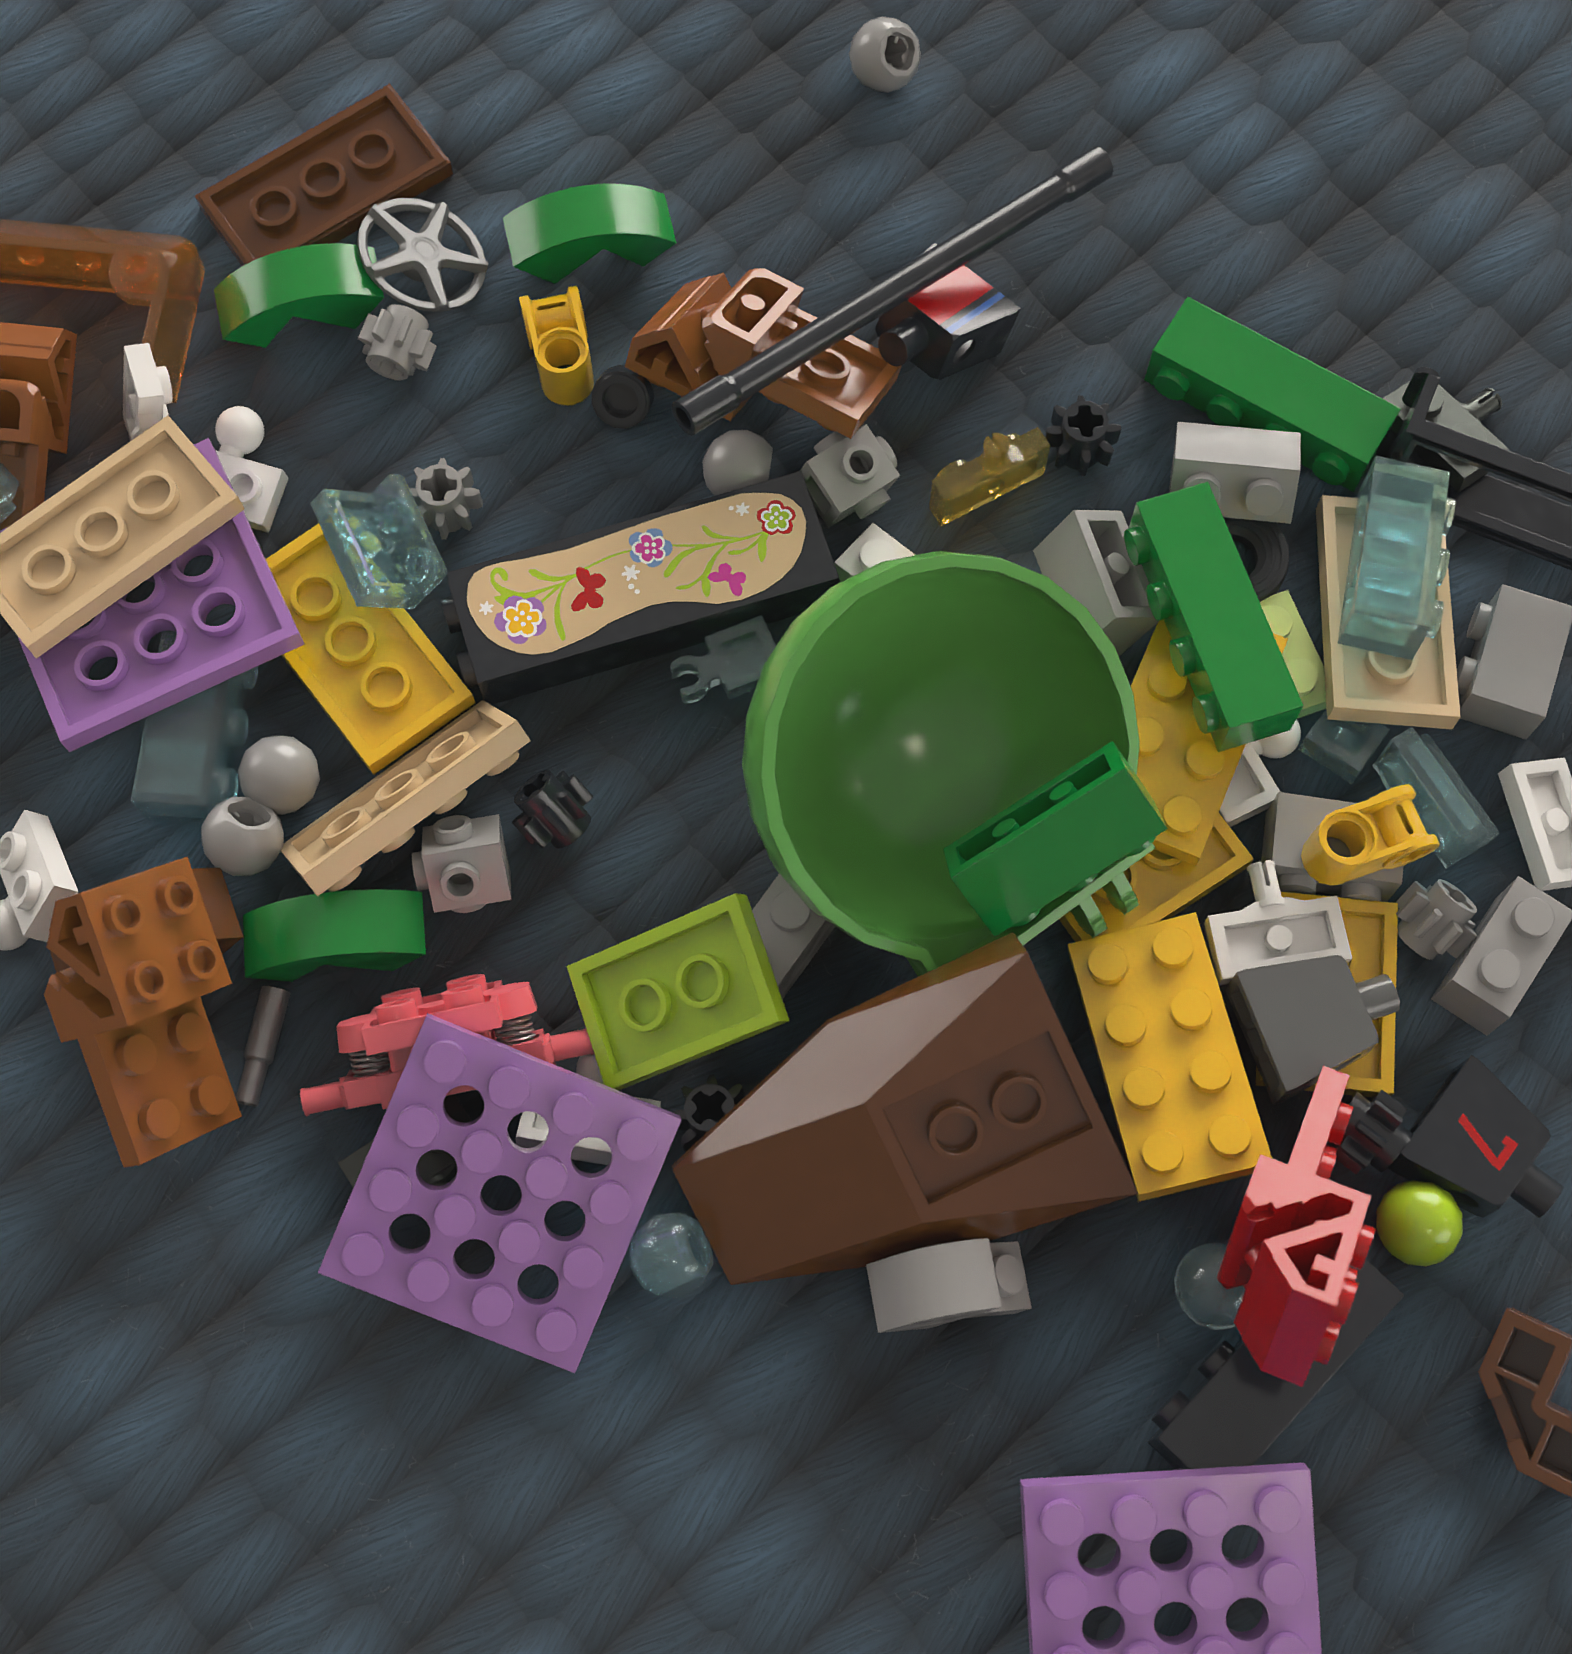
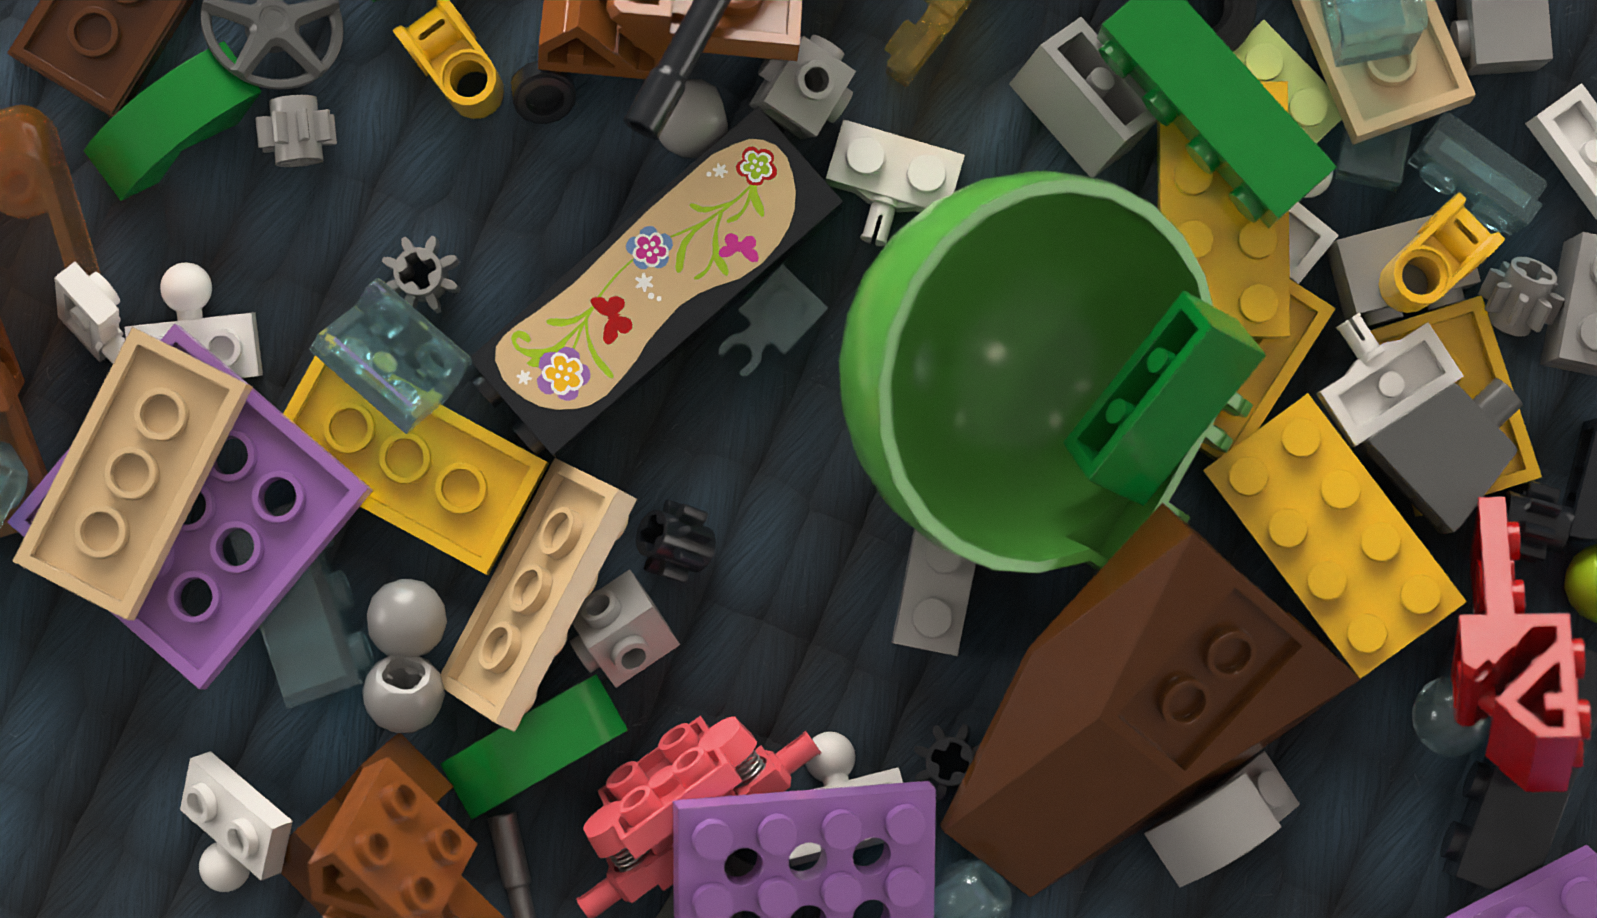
camera: 25 degrees left, 15 degrees up
lime plate [567,893,790,1091] -> none

